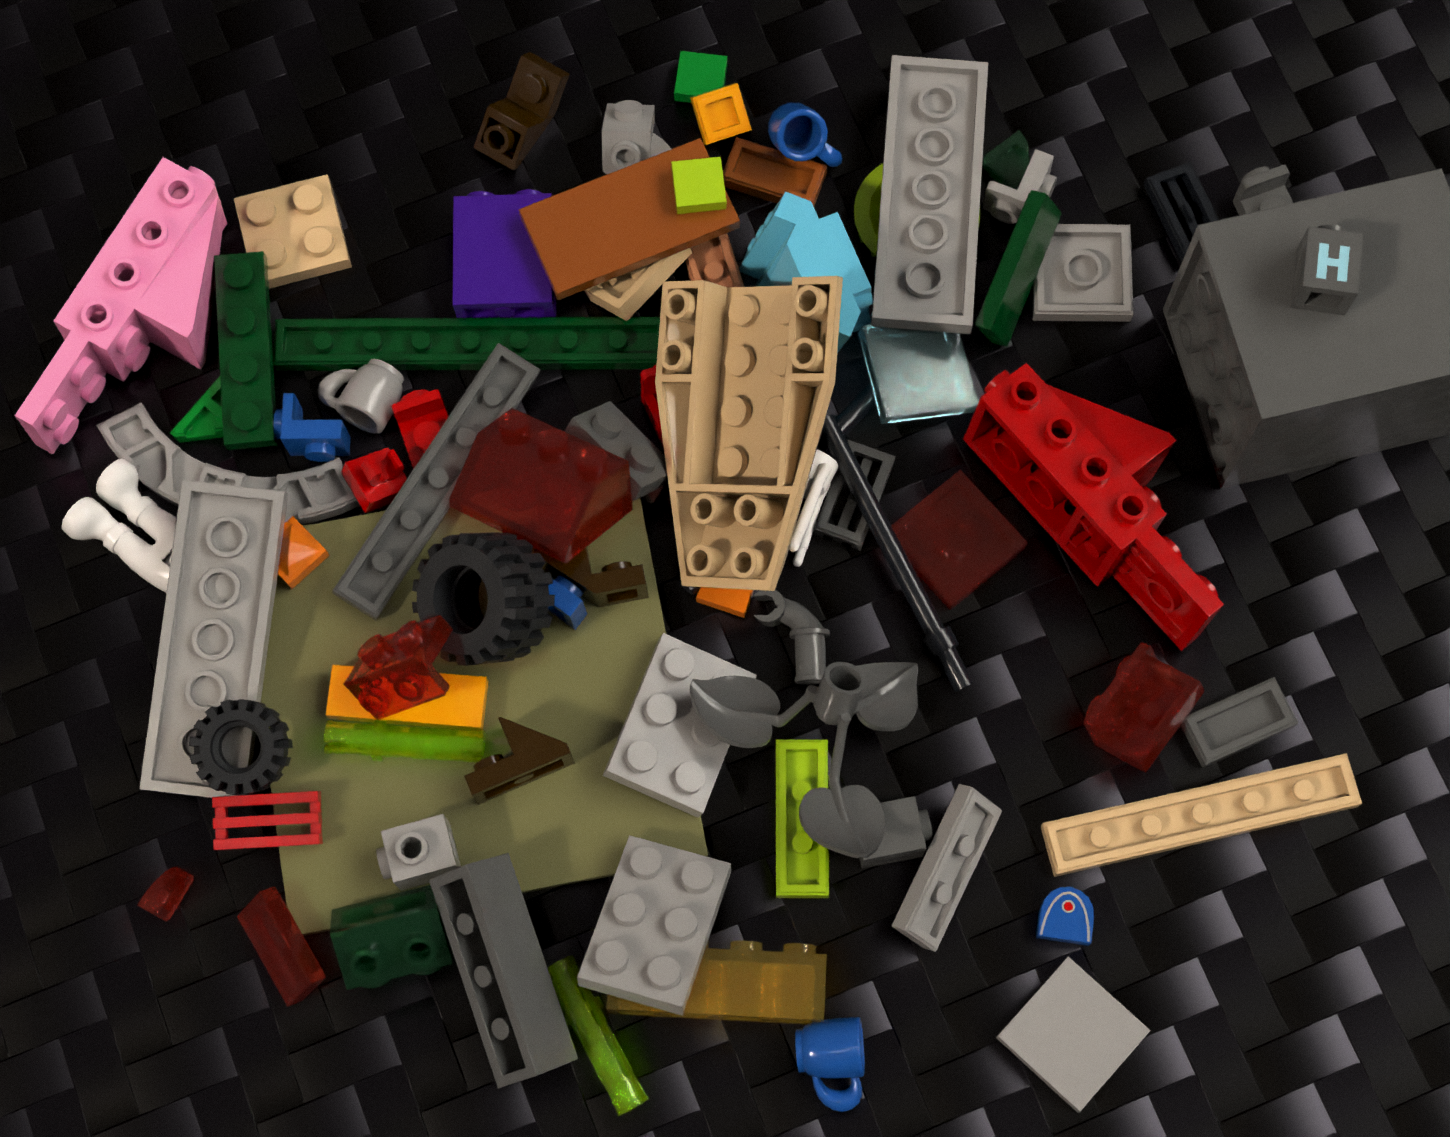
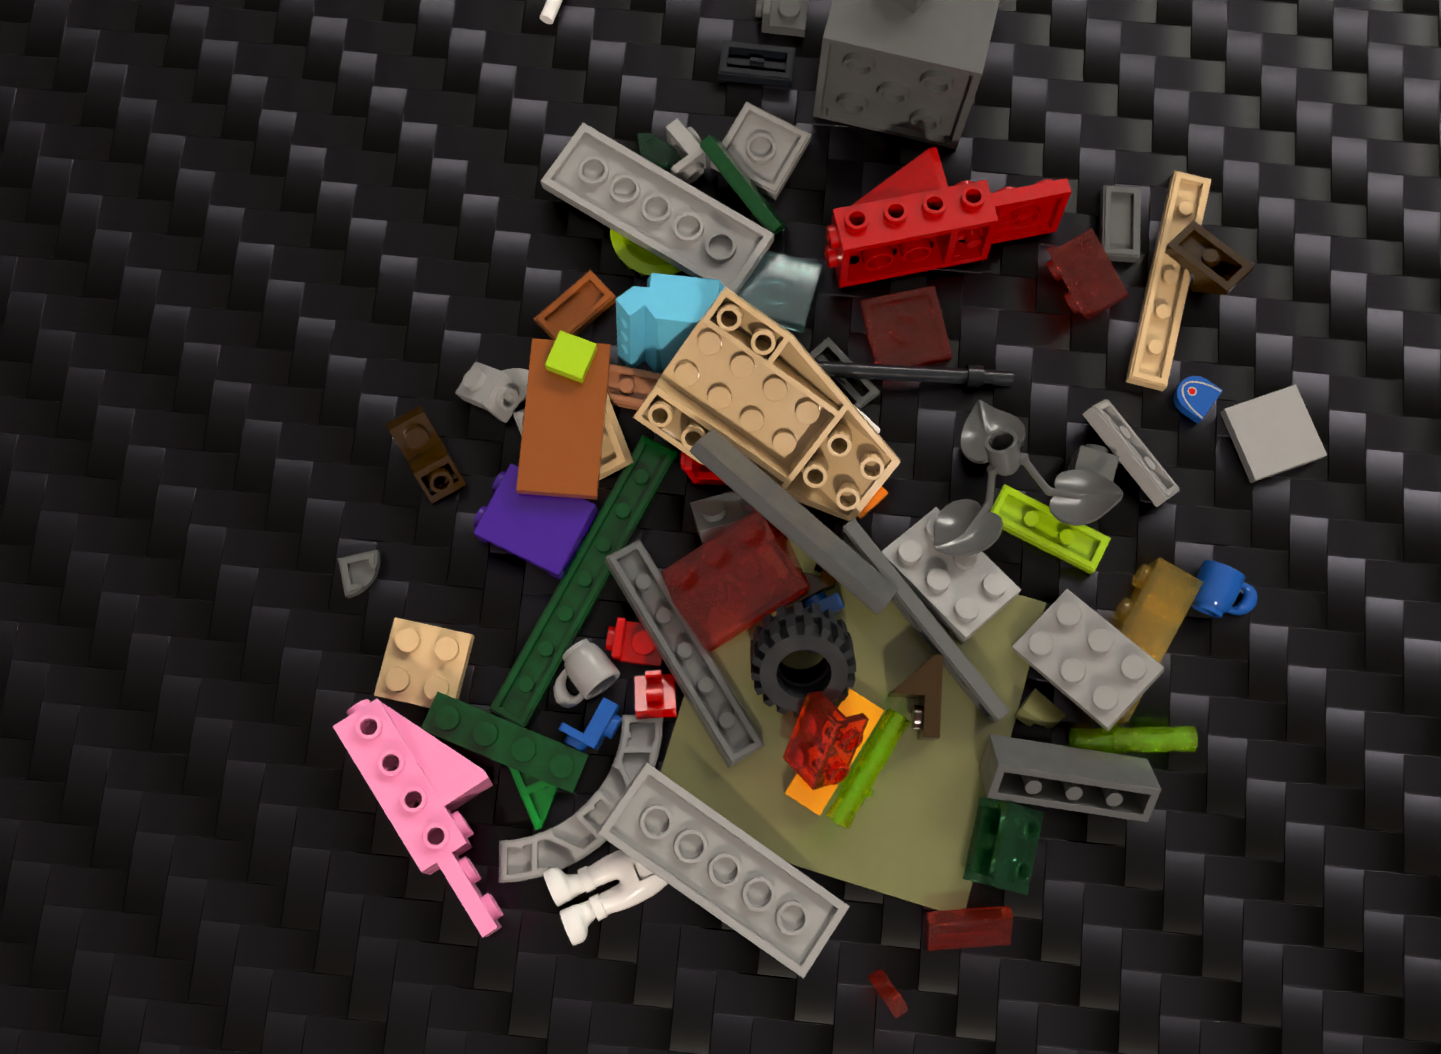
camera: 65 degrees left, 5 degrees up
black tyre [189,699,293,795] -> none
red tile [212,791,323,850] -> none
orange tile [278,516,330,589] -> none
light grey brick [376,814,461,891] -> none
green tile [674,51,728,103] -> none
light orange tile [690,83,752,145] -> none
dark grey piece [753,590,830,685] -> none
blue piece [768,103,843,167] -> none
none -> dark grey tile [338,550,381,598]
none -> dark grey tile [690,429,898,615]
none -> dark grey tile [840,518,1010,723]
none -> olive tile [1014,688,1066,729]
none -> dark brown slope [1165,220,1254,295]

